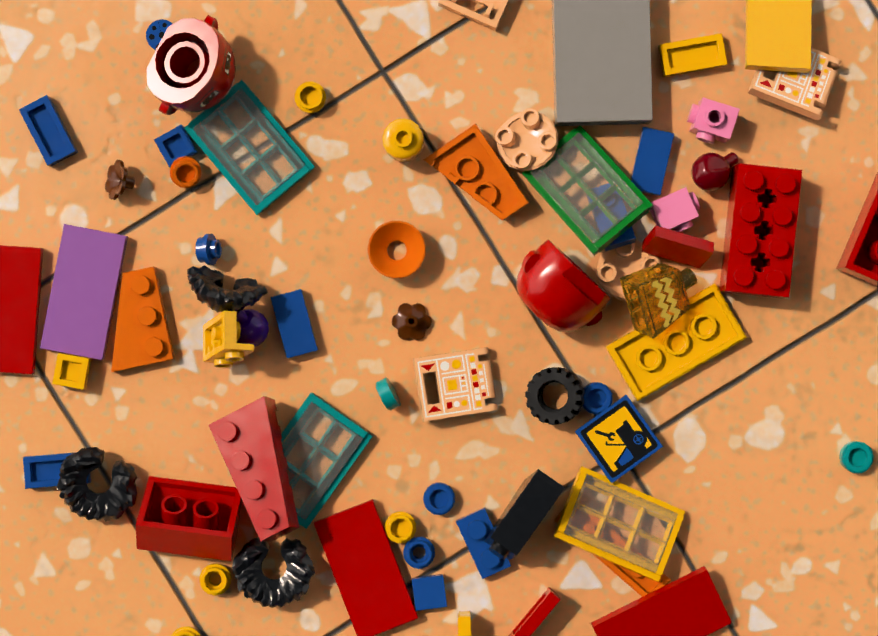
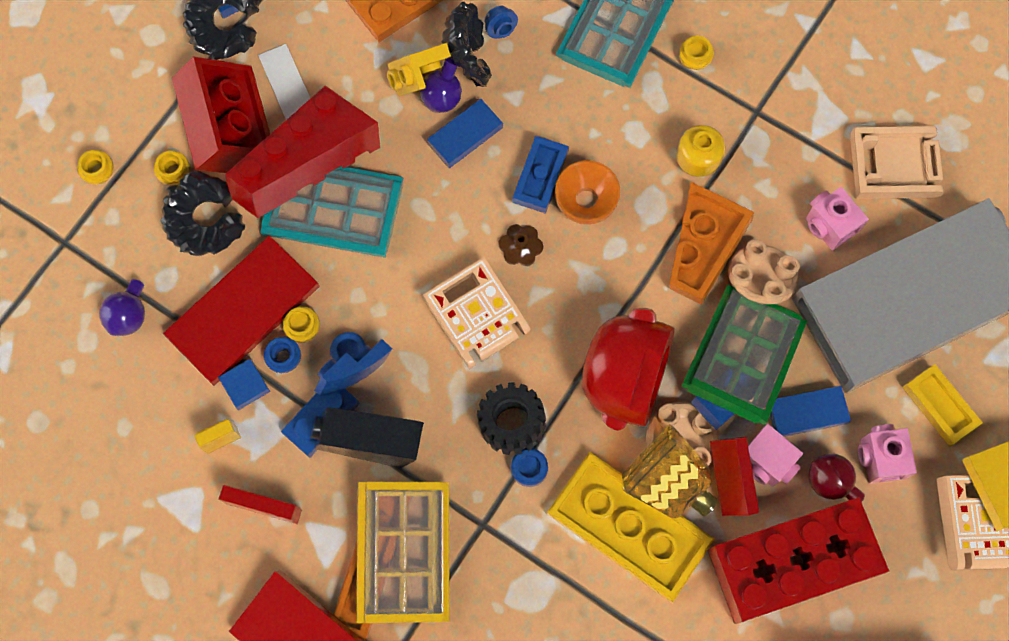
camera: 70 degrees right, 15 degrees down
teal tile [375,377,401,411] -> none
piece [575,395,663,483] -> none
none -> white sticker [258,44,310,120]
none -> blue slope [314,339,393,395]
none -> blue plate [512,136,569,214]
none -> bright pink brick [805,187,869,251]

